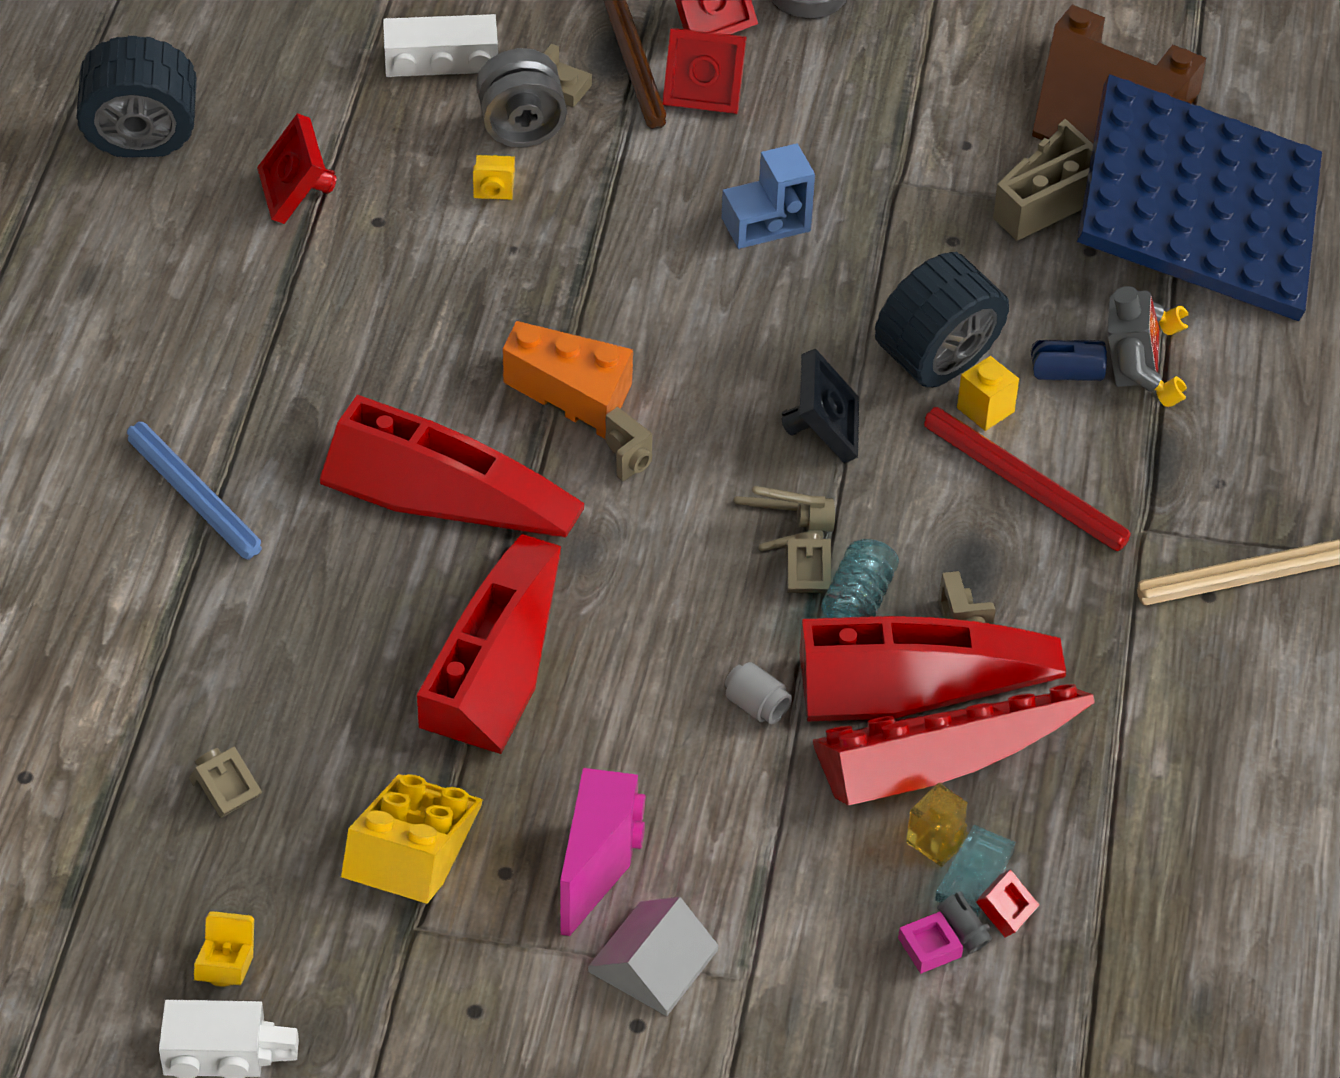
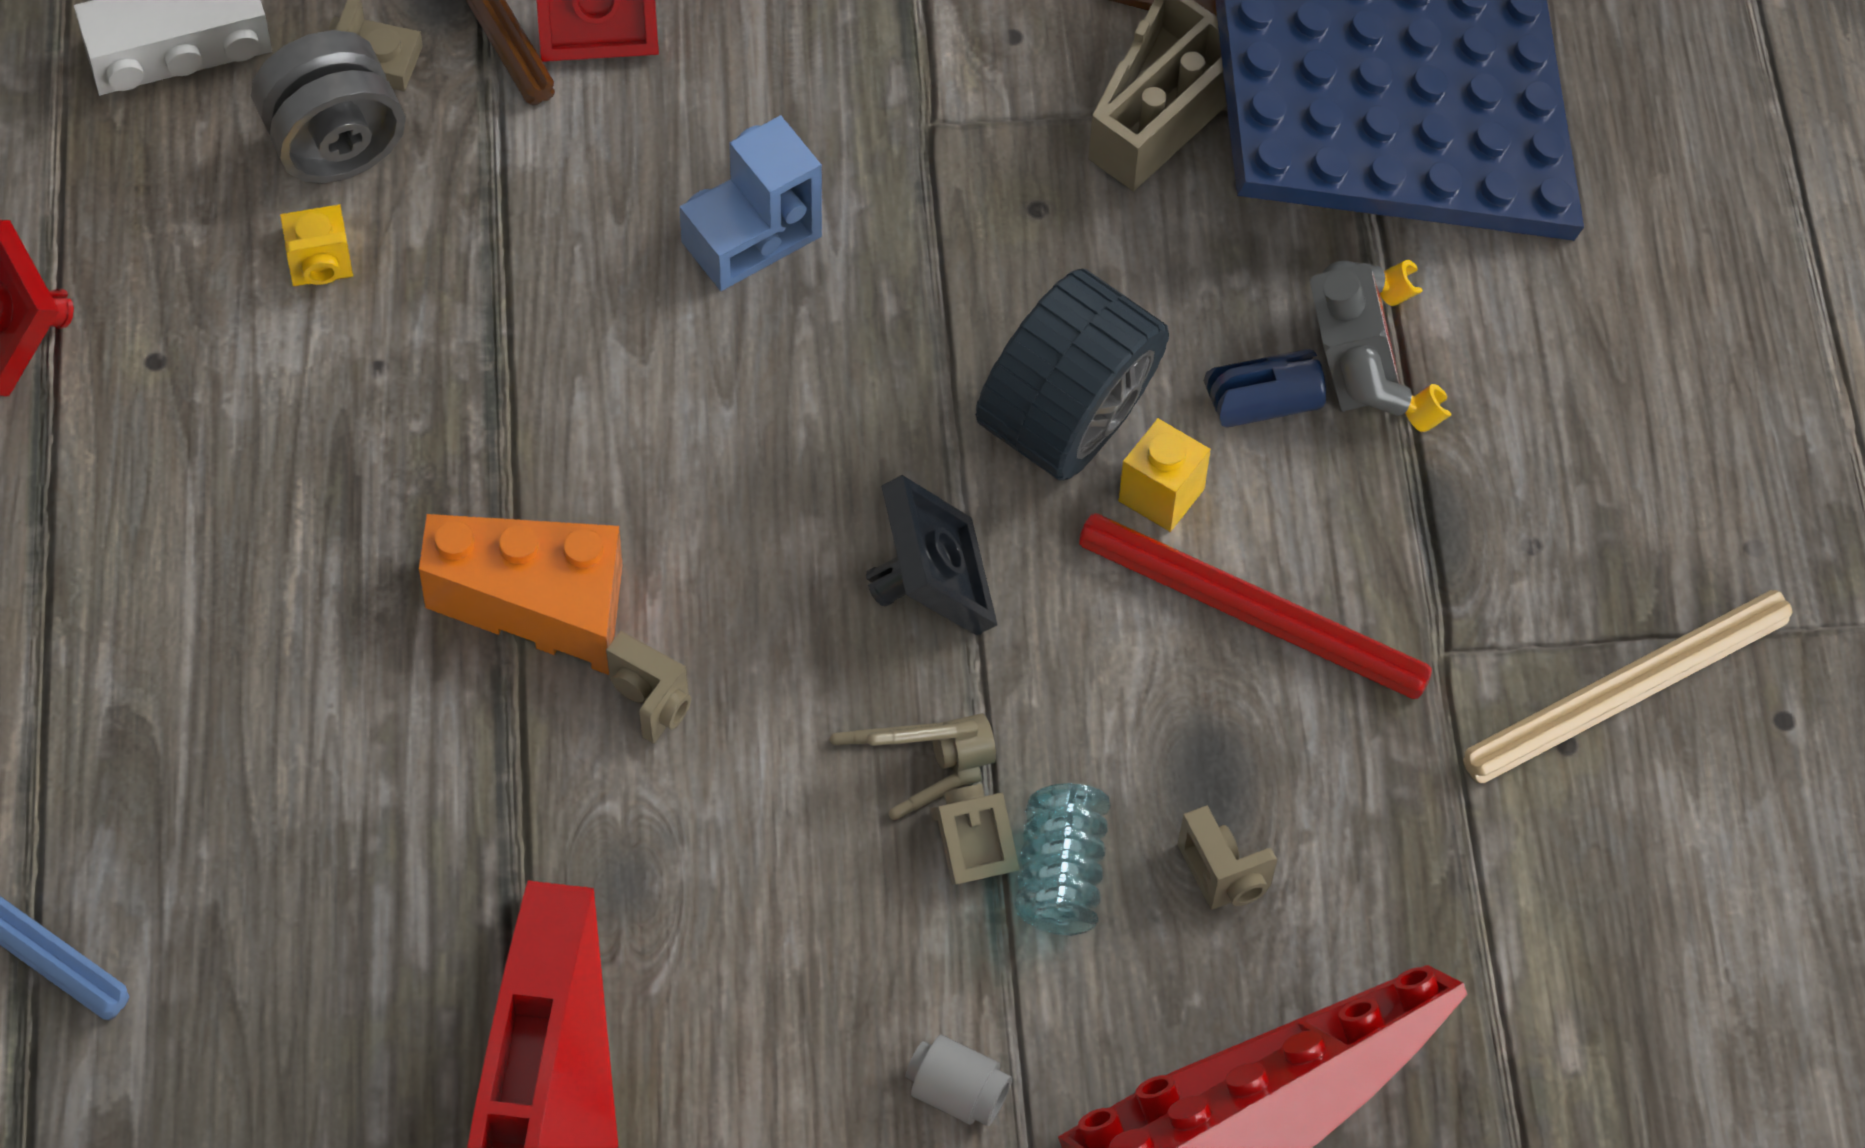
camera: 15 degrees left, 10 degrees up
red wedge [320,394,584,538] -> none
red wedge [799,616,1066,722] -> none

